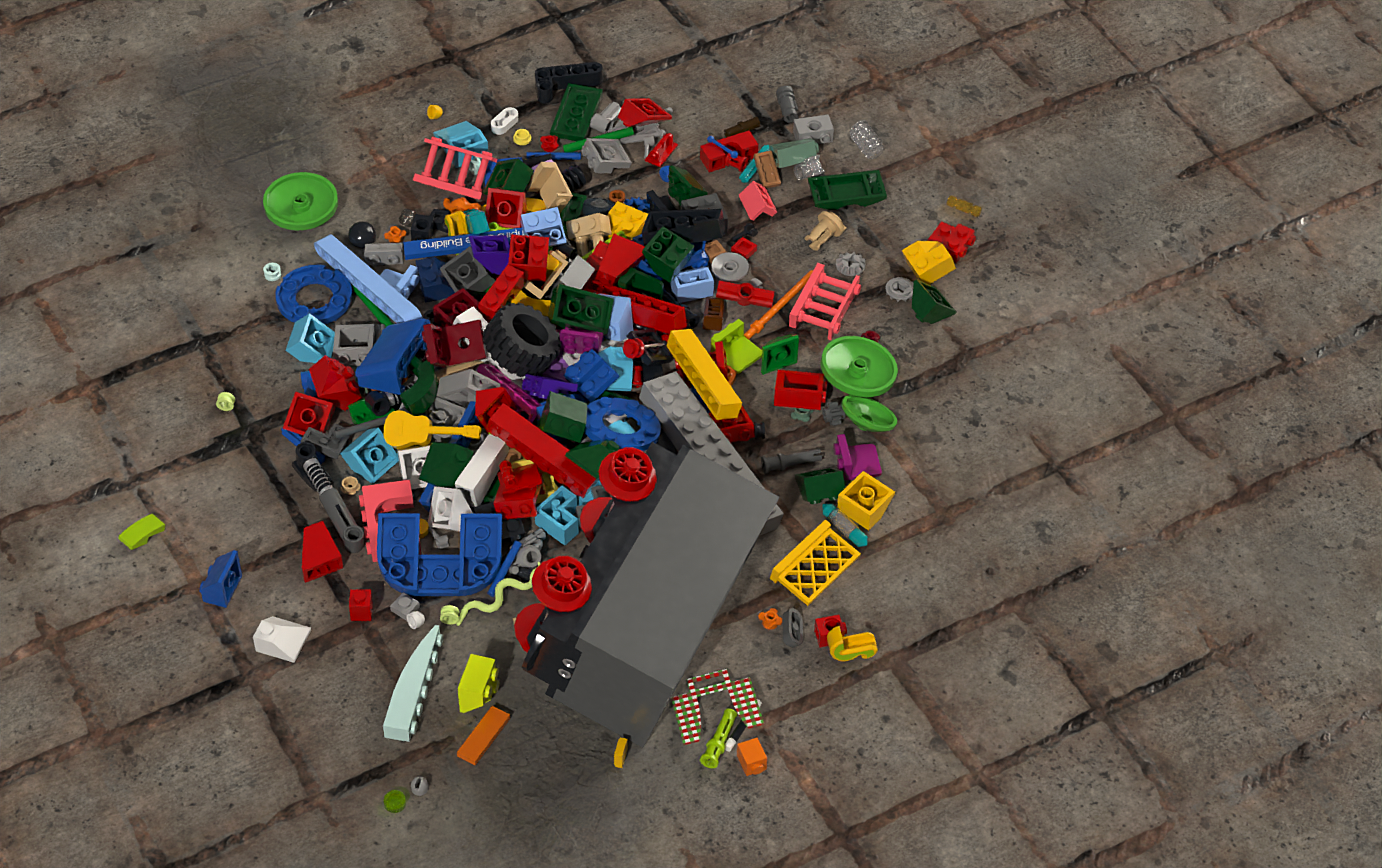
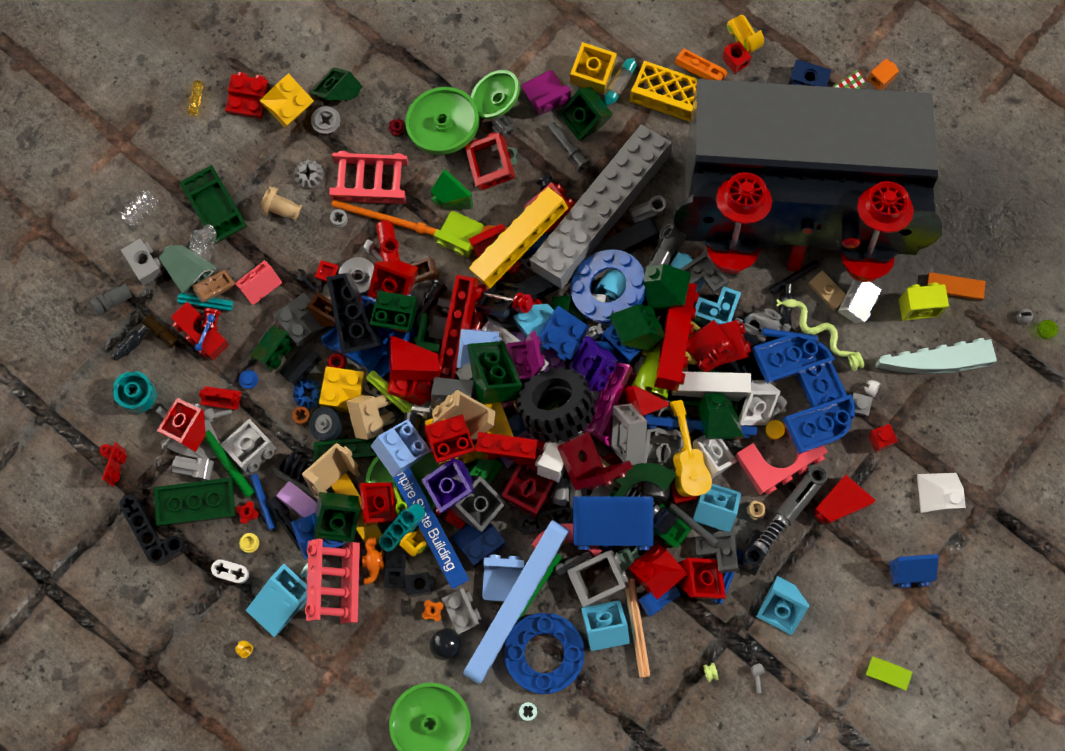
camera: 110 degrees left, 25 degrees up
none -> red hinge [99,442,127,487]
none -> black piece [111,326,149,361]
none -> teal brick [113,371,157,414]
none -> light grey bush [330,209,348,228]
none -> red slope [367,261,418,299]
none -> light nougat axle [625,579,650,678]
none -> orange plate [674,48,727,80]
none -> light grey hand [751,663,765,693]
none -> medium azure slope [756,576,809,635]
none -> dark blue brick [788,59,831,87]
none -> brick [838,279,881,323]

